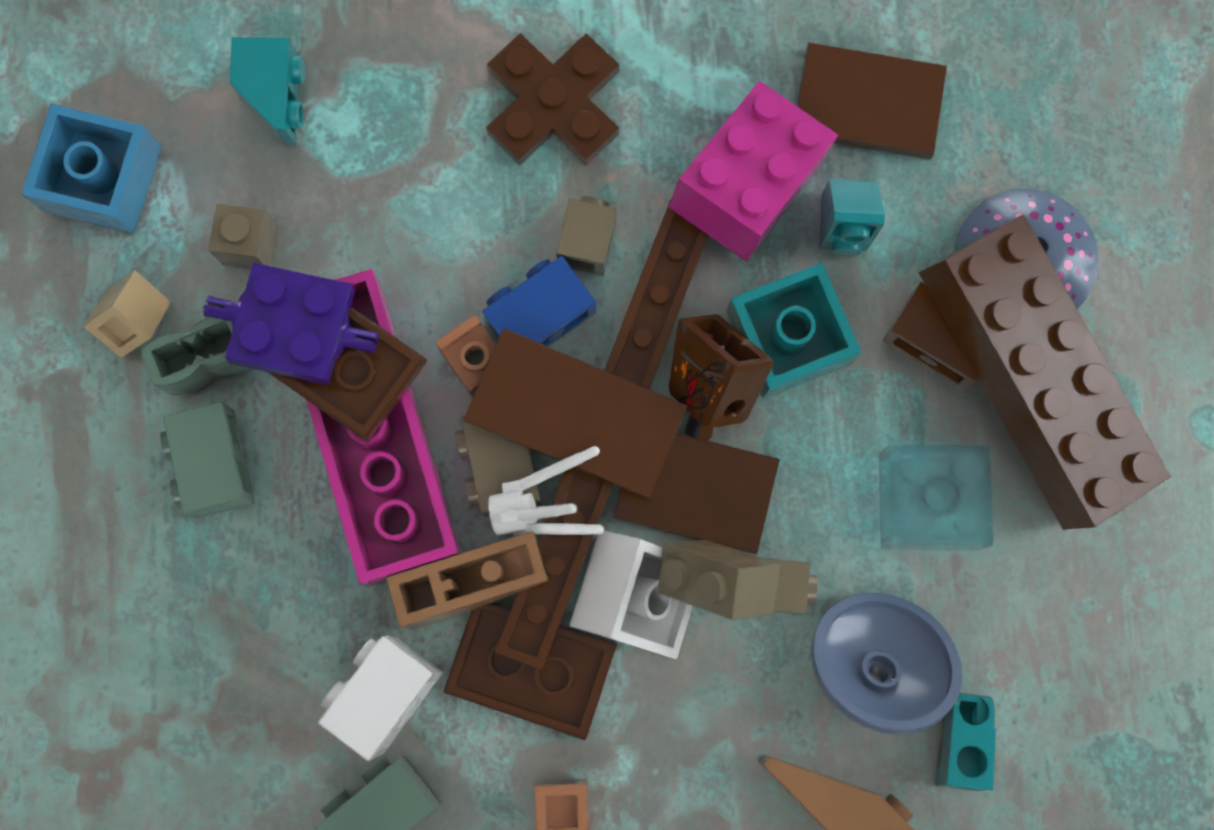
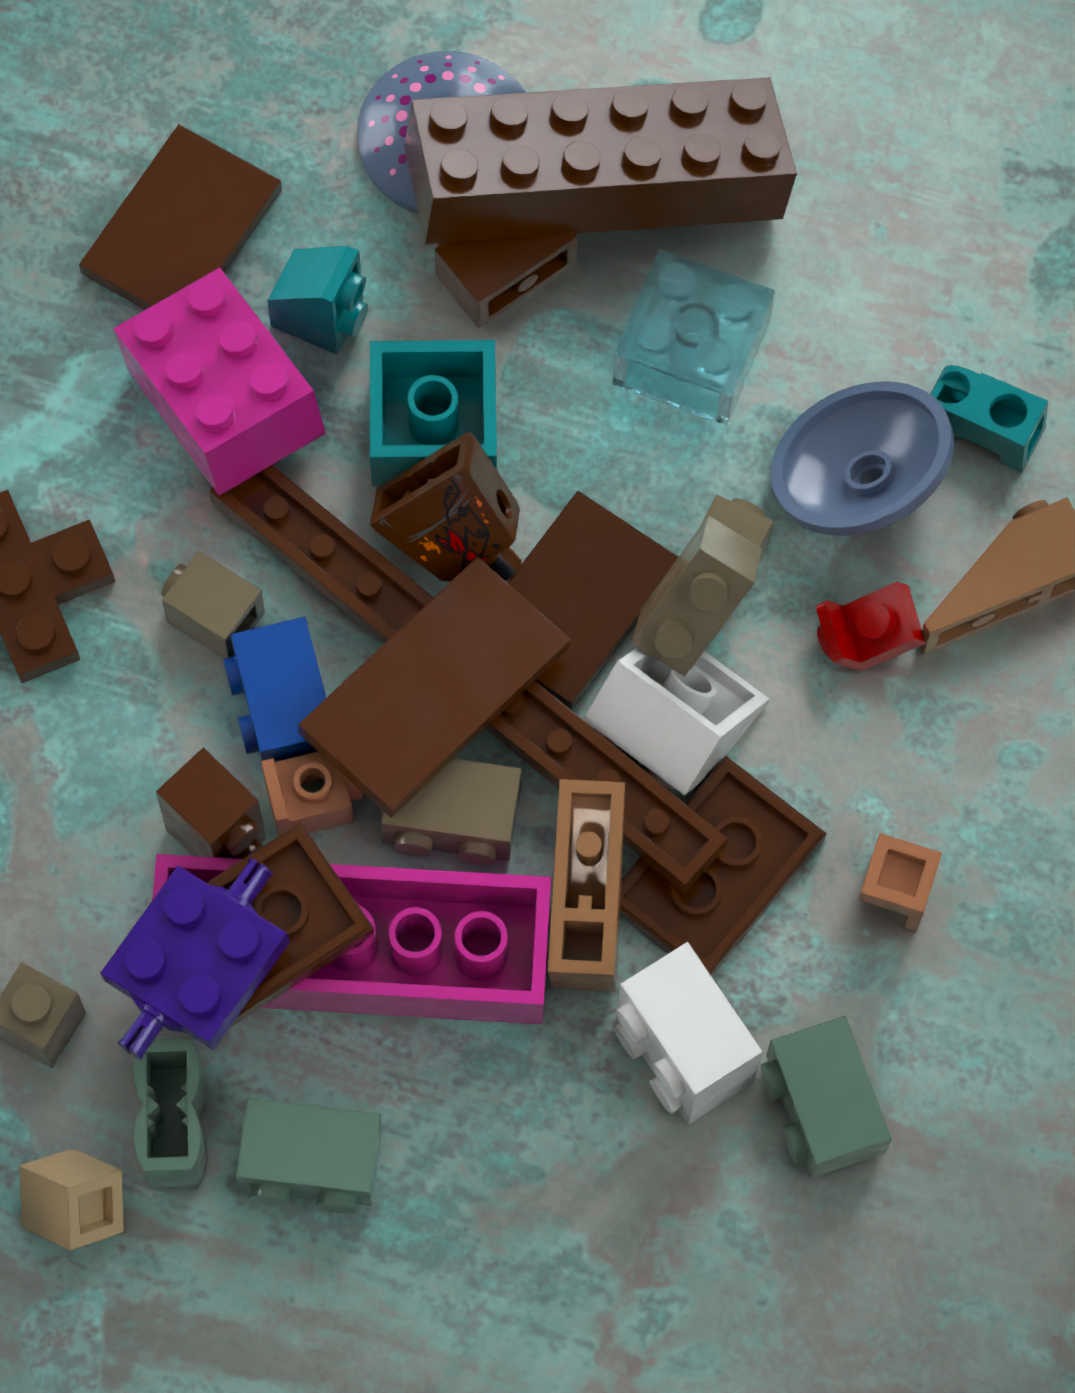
camera: 70 degrees left, 10 degrees down
white plant [488,446,604,537] -> none
none -> reddish brown brick [156,747,266,859]
none -> red bracket [816,581,926,672]

